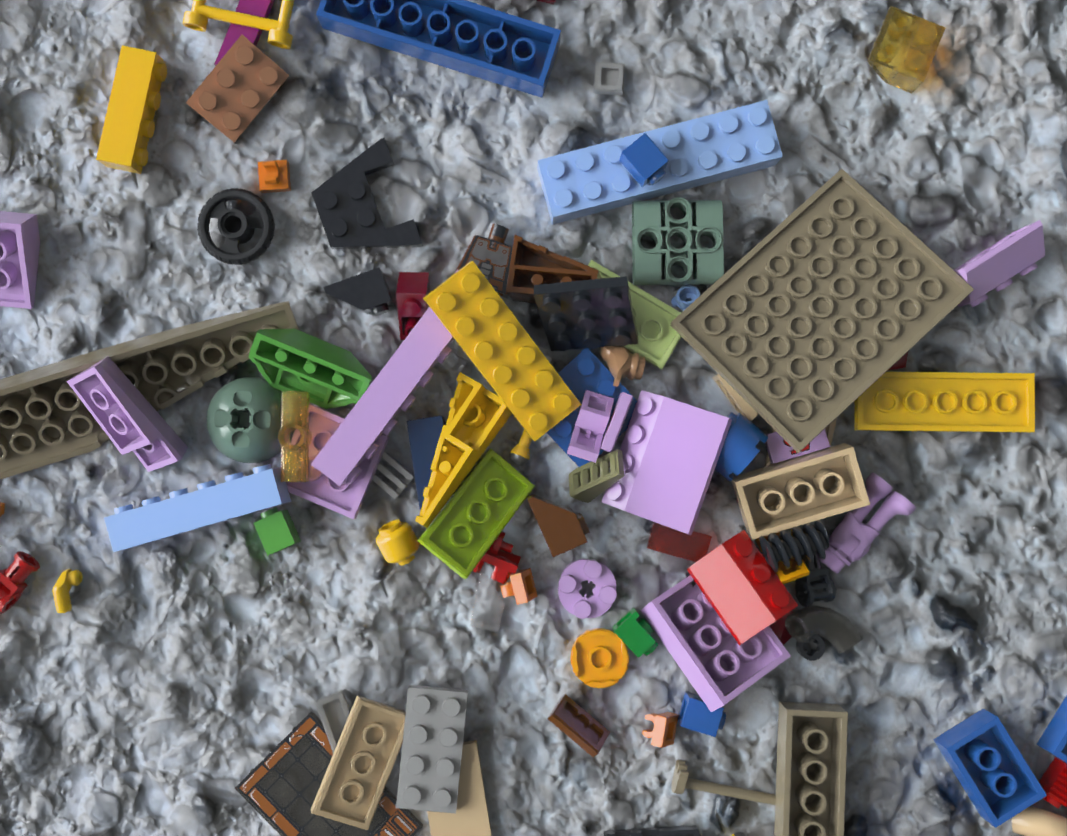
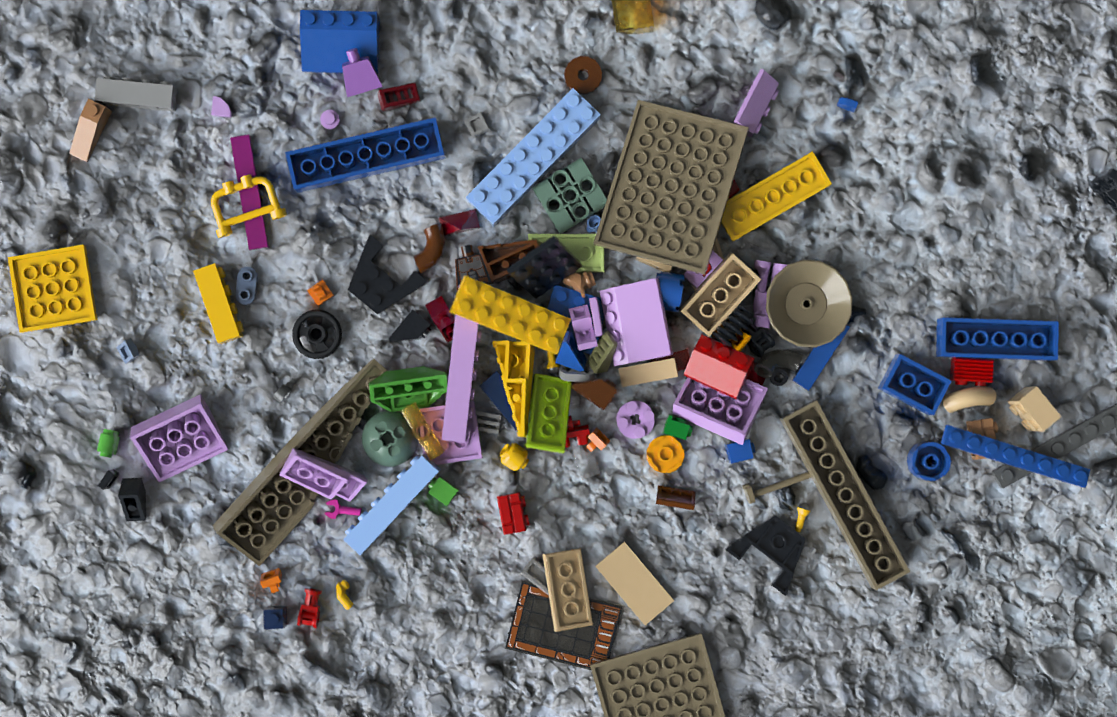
camera: 30 degrees left, 0 degrees up
nougat plate [186,35,289,143] -> none
light grey plate [396,685,468,814] -> none
blue brick [619,133,669,188] -> none
orange tile [642,711,679,748] -> none
none -> sand blue plate [235,267,258,305]
none -> dark grey piece [273,378,297,403]
none -> dark pink bar [324,499,361,519]
none -> reddish brown cylinder [413,223,446,273]
none -> dark red slope [439,209,480,236]
none -> red brick [497,492,530,535]
none -> blue slope [555,330,587,372]
none -> light grey beam [559,364,596,382]
none -> reddish brown tile [564,56,602,95]
none -> tan tile [618,358,679,387]
none -> dark tan dish [766,260,853,347]
none -> blue tile [792,325,850,391]

